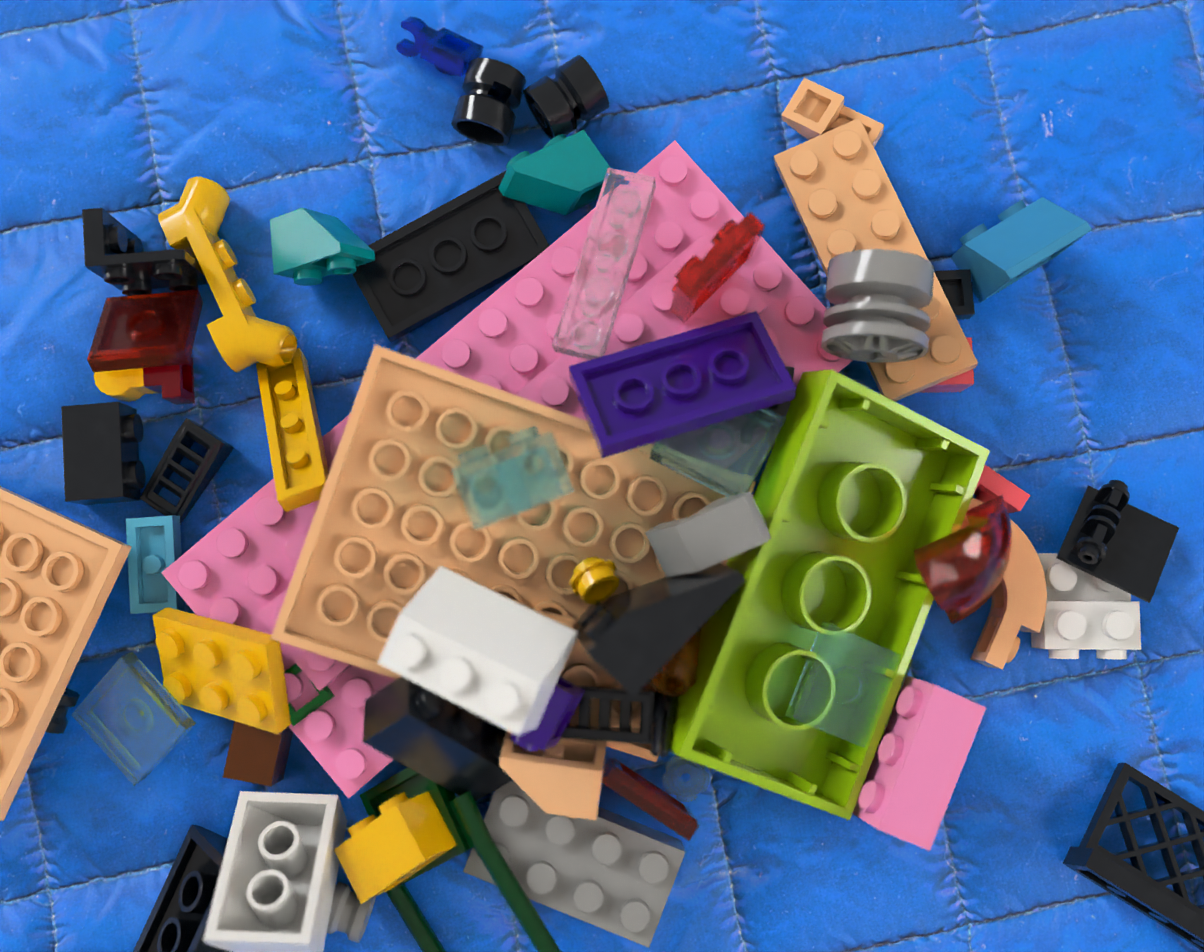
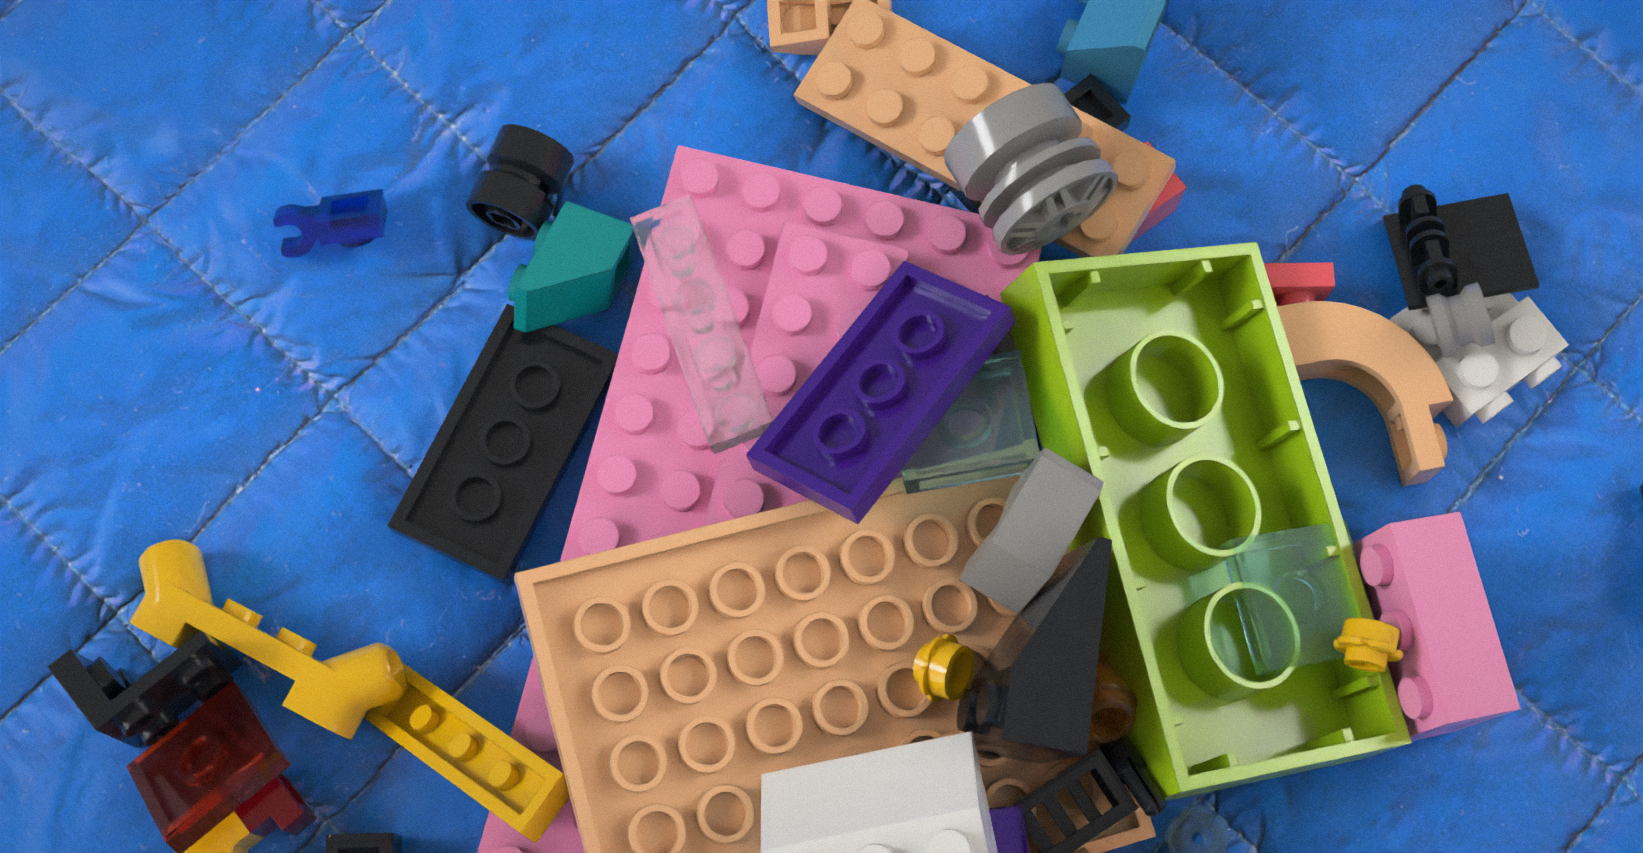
camera: 35 degrees left, 10 degrees down
teal slope [270,208,375,286] -> none
black wheel [451,58,526,146] -> none
clear light blue brick [451,425,574,530] -> none
clear red plate [670,212,765,323] -> none
clear red brick [914,495,1012,625] -> none
none -> yellow plate [1333,618,1403,672]
none -> light grey wheel [1426,282,1495,358]

